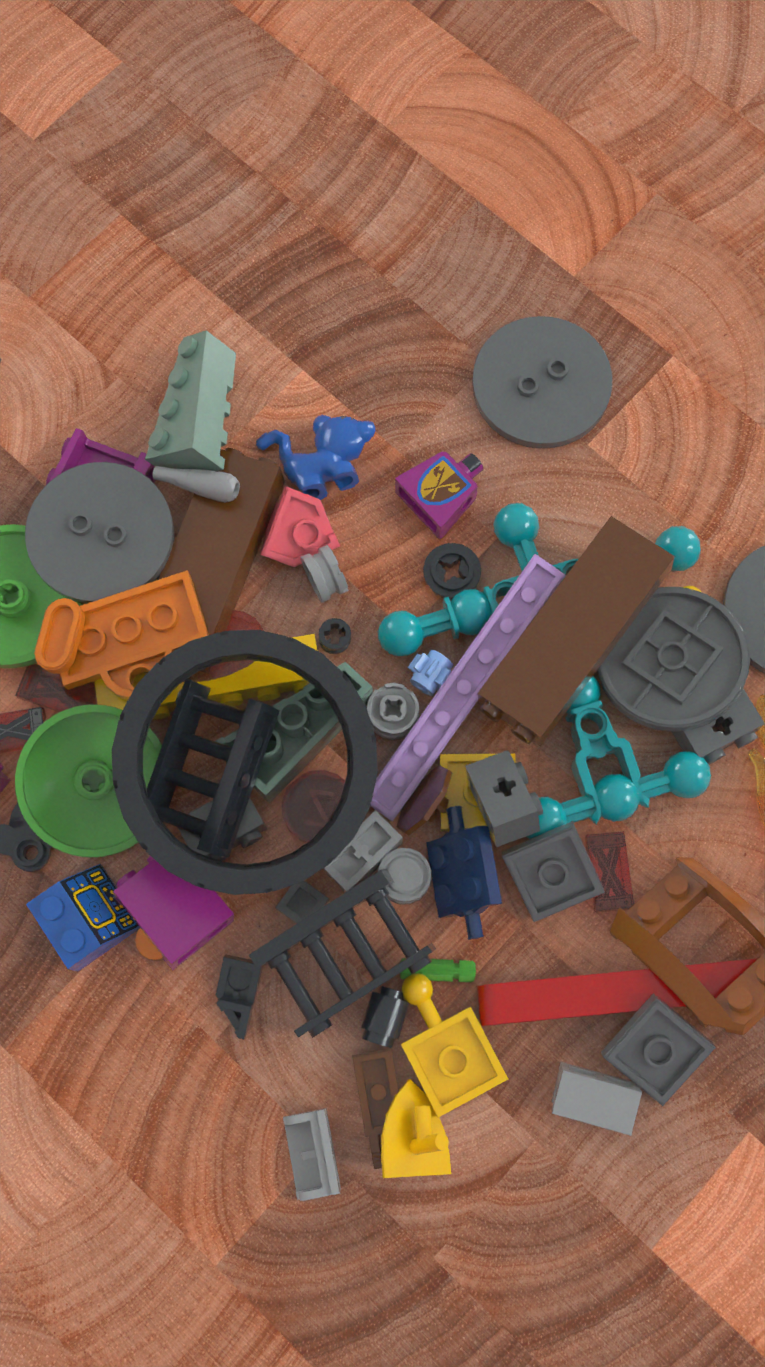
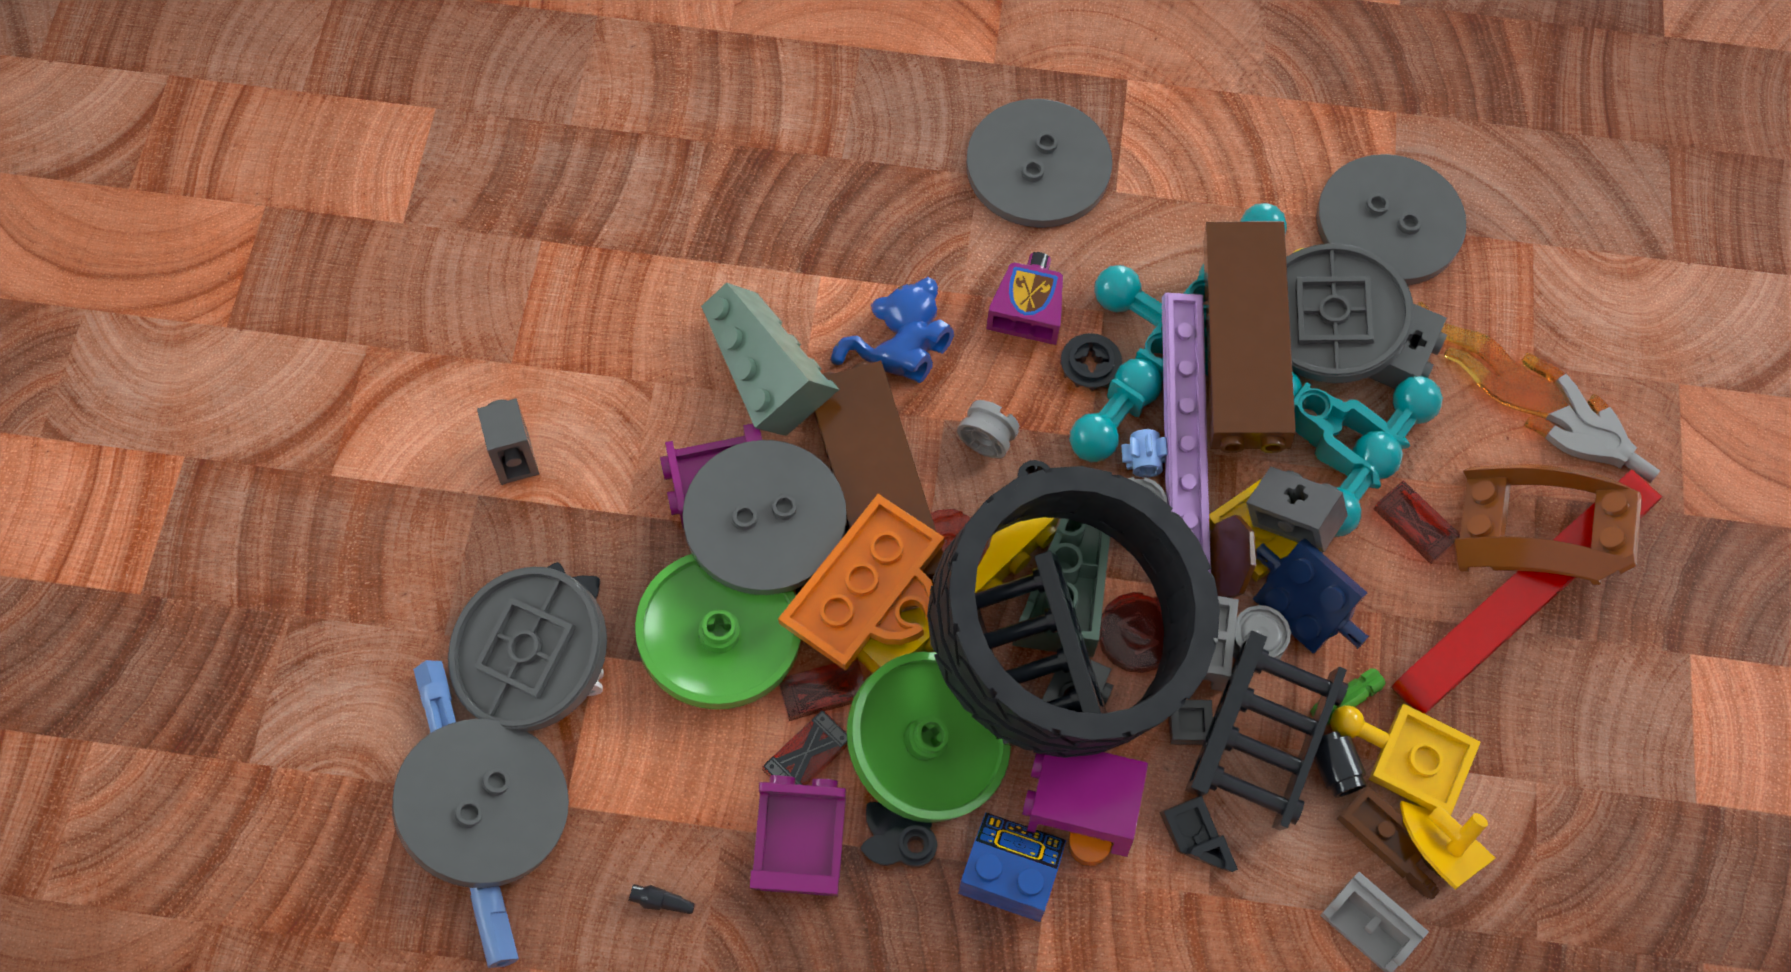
camera: 40 degrees left, 10 degrees down
orange tile [34,598,85,674] -> none
light grey piece [153,466,240,502] -> none
coral plate [260,486,340,567] -> none
dark grey tile [501,821,605,922] -> none
light grey hinge [551,1062,642,1136] -> none
dark grey tile [601,993,716,1106] -> none

